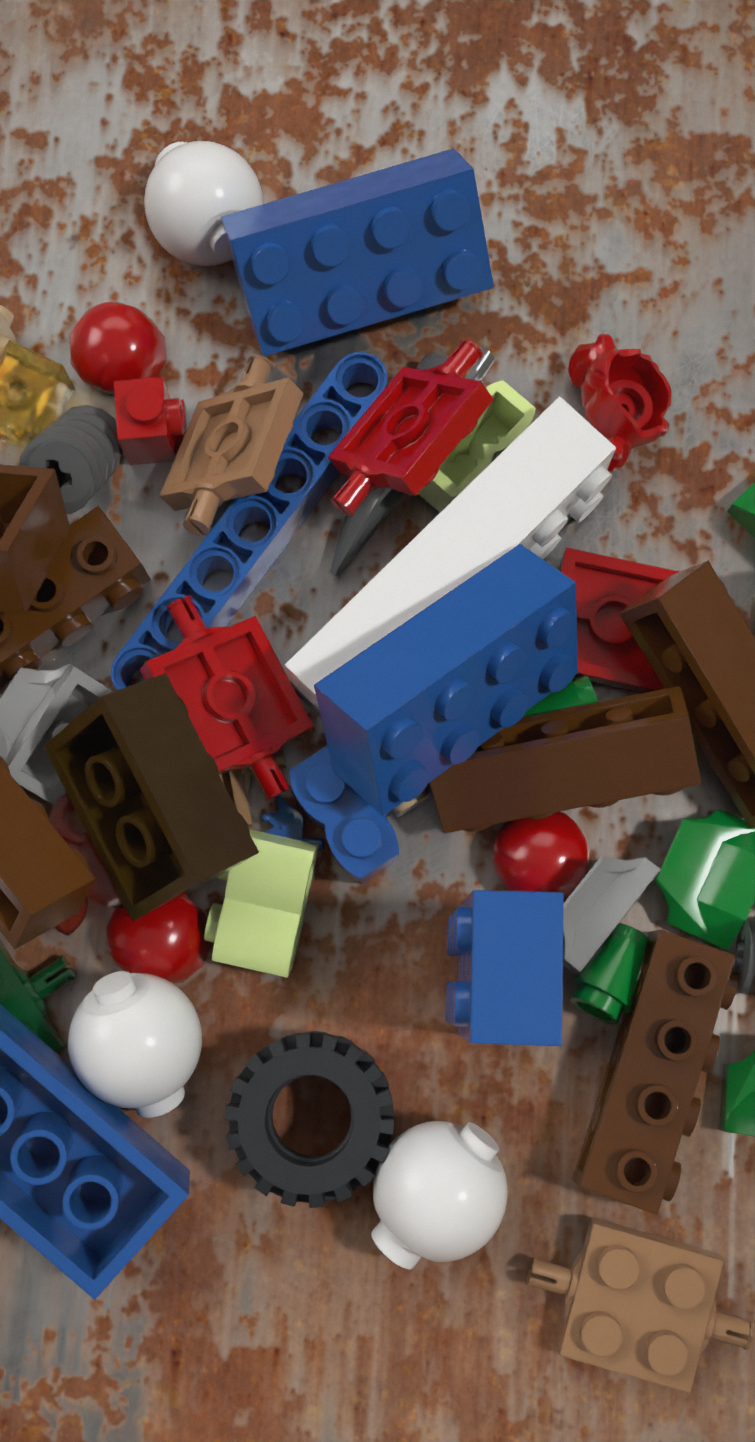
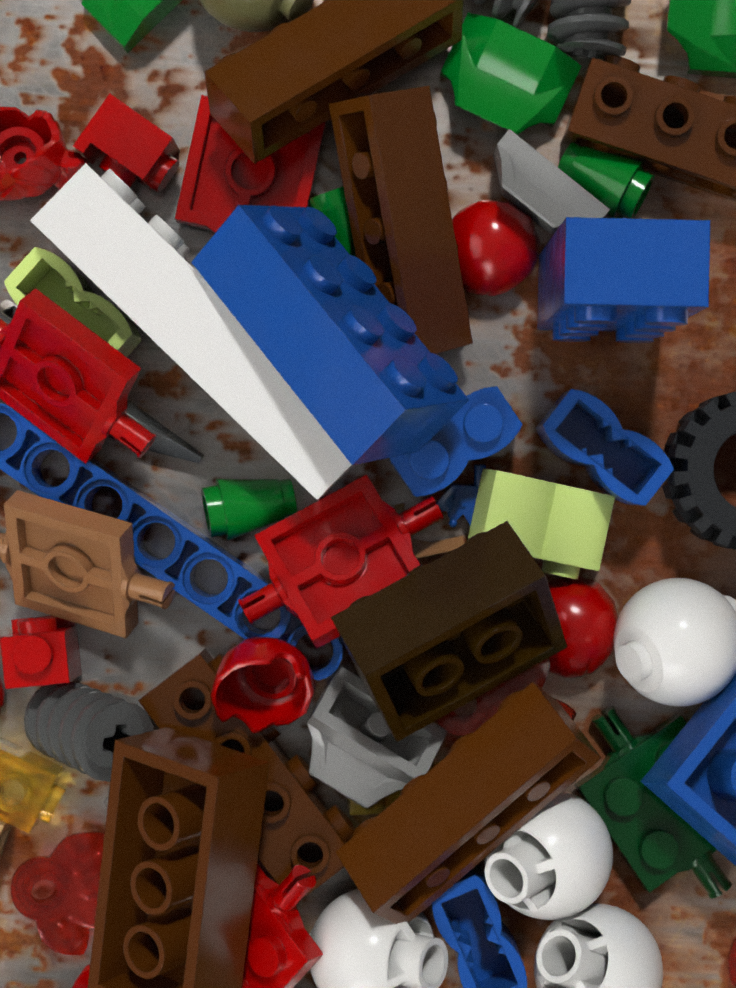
camera: 95 degrees left, 10 degrees up
none -> red brick [73,93,180,193]
none -> green cone [201,478,297,541]
none -> red hair [210,637,316,733]
none -> blue brick [536,389,674,506]

